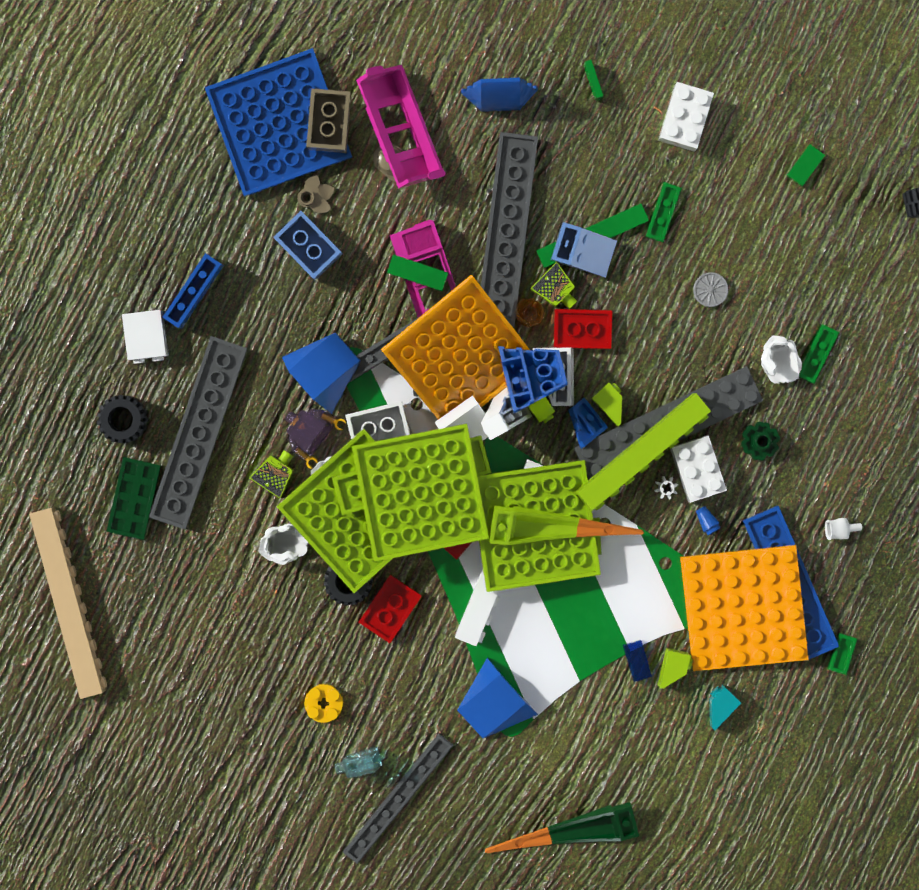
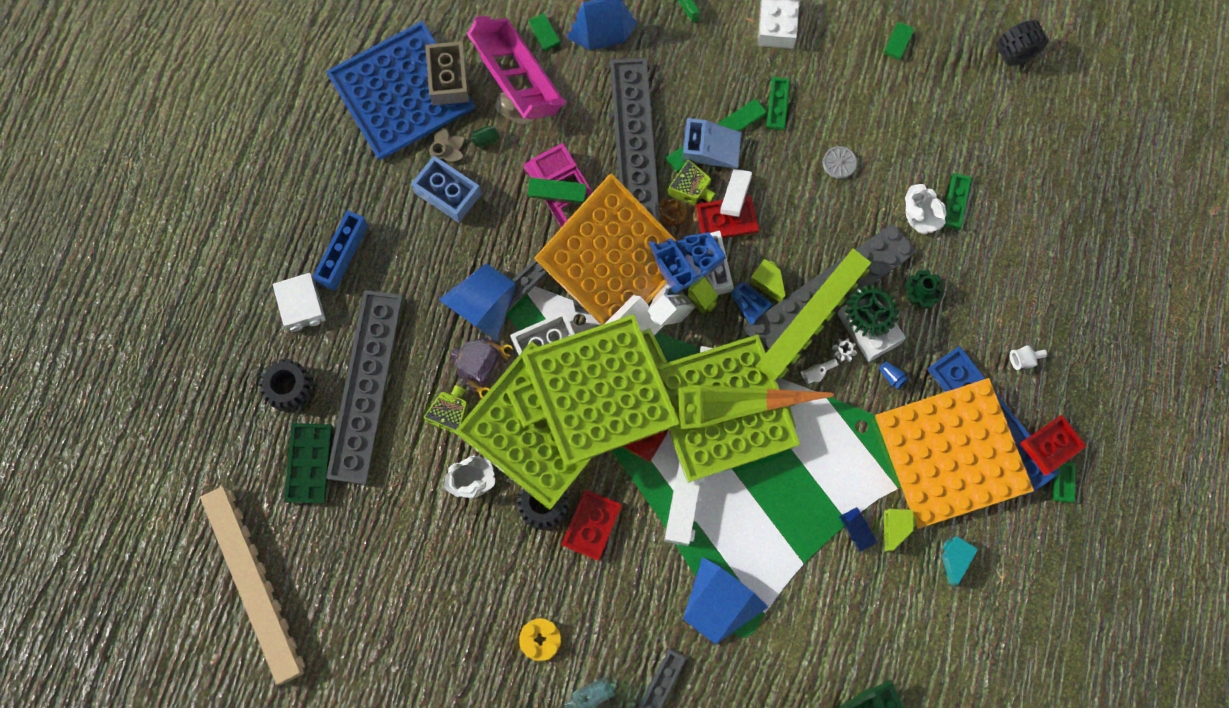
camera: 15 degrees left, 15 degrees down
none -> dark green brick [470,125,499,149]
none -> green tile [528,13,560,52]
none -> white tile [721,169,752,217]
none -> white piece [801,358,838,384]
none -> dark green gear [845,285,899,338]
none -> red plate [1020,414,1087,476]

